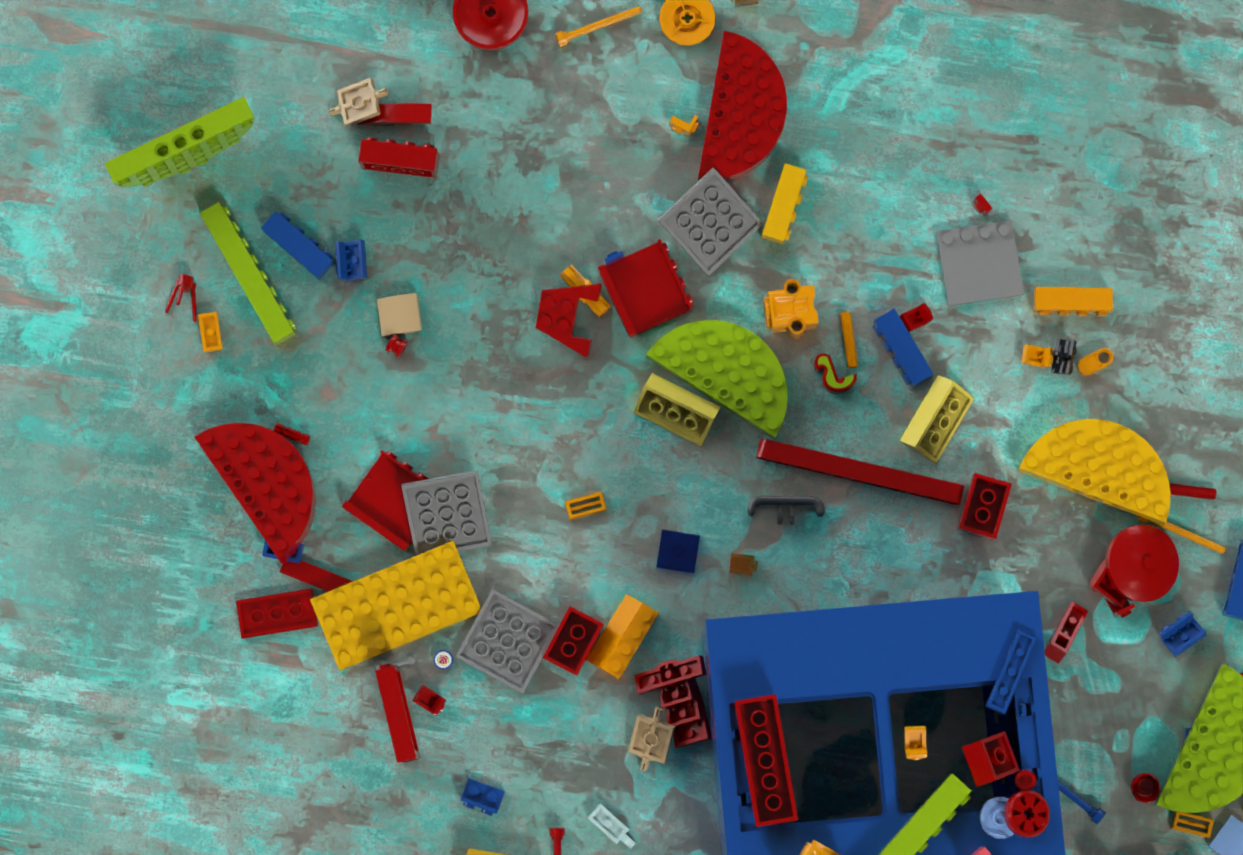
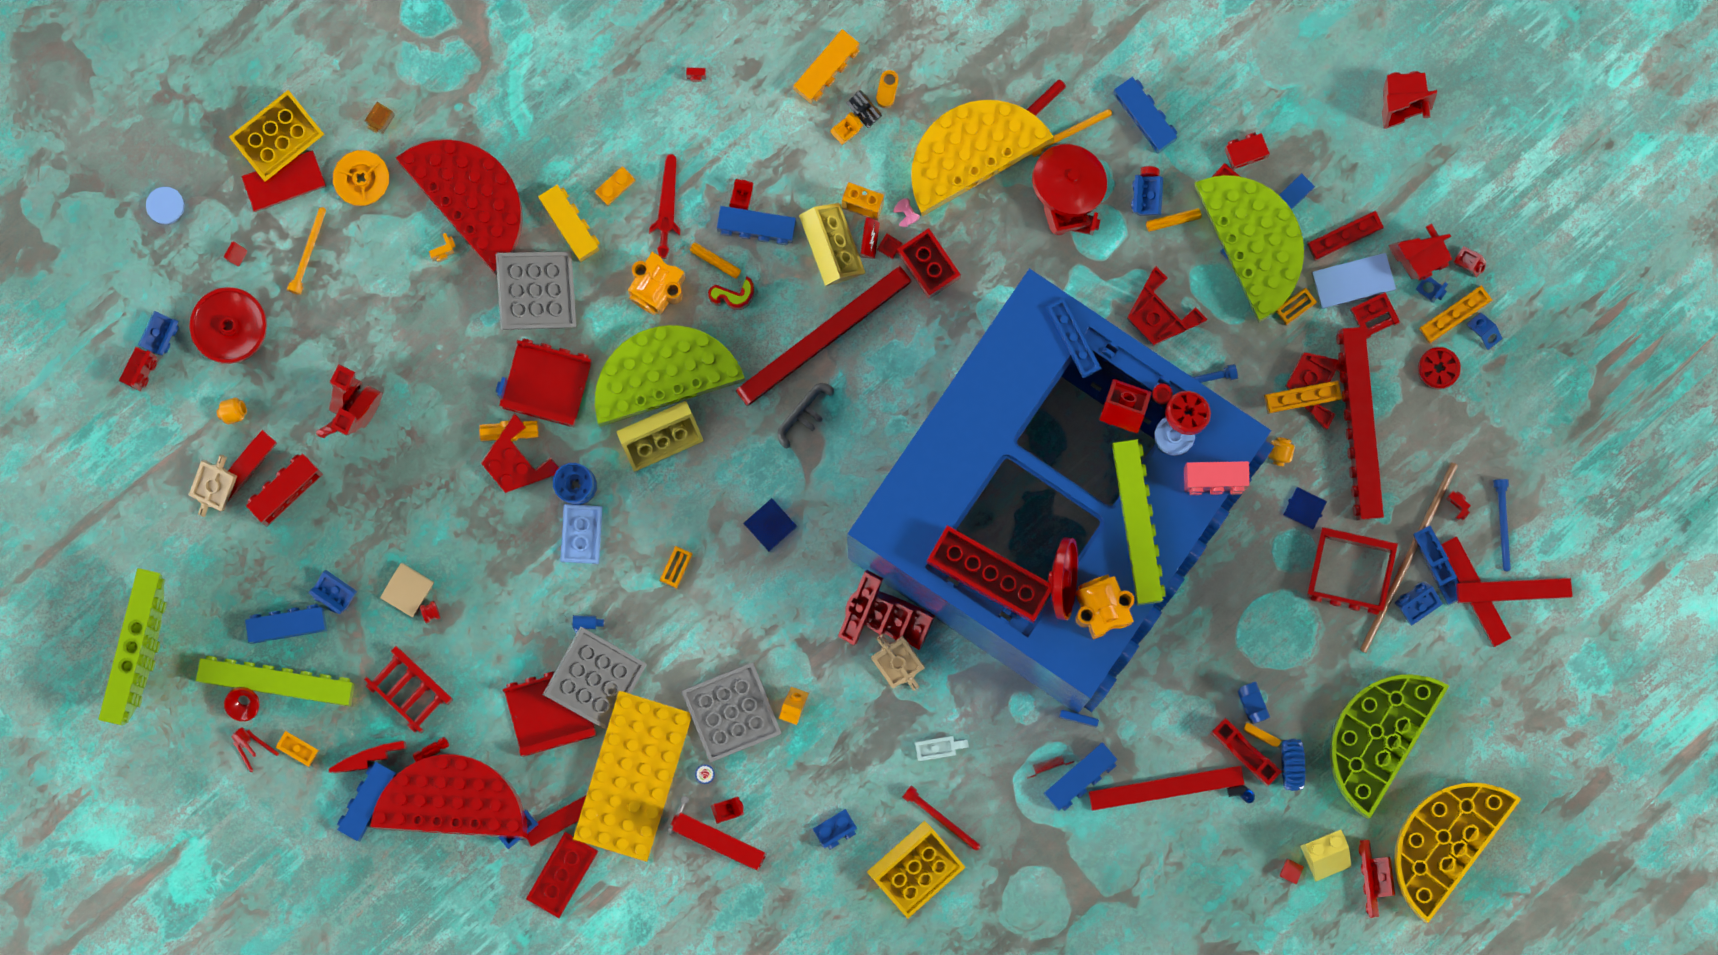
camera: 55 degrees left, 0 degrees up
red brick [542,606,604,677] -> none
light orange slope [586,594,659,680] -> none
clear orange brick [729,553,758,576] -> none
light orange bracket [904,726,927,760] -> none
light grey plate [936,220,1024,307] -> none
red slope [1044,602,1088,664] -> none
red hair [1131,772,1161,803] -> none
none -> light orange head [217,397,247,425]
none -> red piece [224,687,260,721]
none -> red animal [316,364,383,438]
none -> red slope [328,741,407,774]
none -> blue brick [337,762,398,842]
none -> red fence [364,646,454,733]
none -> blue wheel [553,463,597,505]
none -> light blue tile [560,504,603,564]
none -> blue plant [573,615,604,637]
none -> light orange plate [595,166,636,206]
none -> red sword [649,154,681,259]
none -> light orange brick [779,687,809,725]
none -> light orange window [842,182,884,221]
none -> red slope [861,217,880,259]
none -> red tile [877,233,903,260]
none -> bright pink piece [893,198,920,227]
none -> red dish [1049,537,1078,620]
none -> red wing [1127,266,1207,346]
none -> red tile [1141,166,1160,177]
none -> light orange axle [1146,208,1202,232]

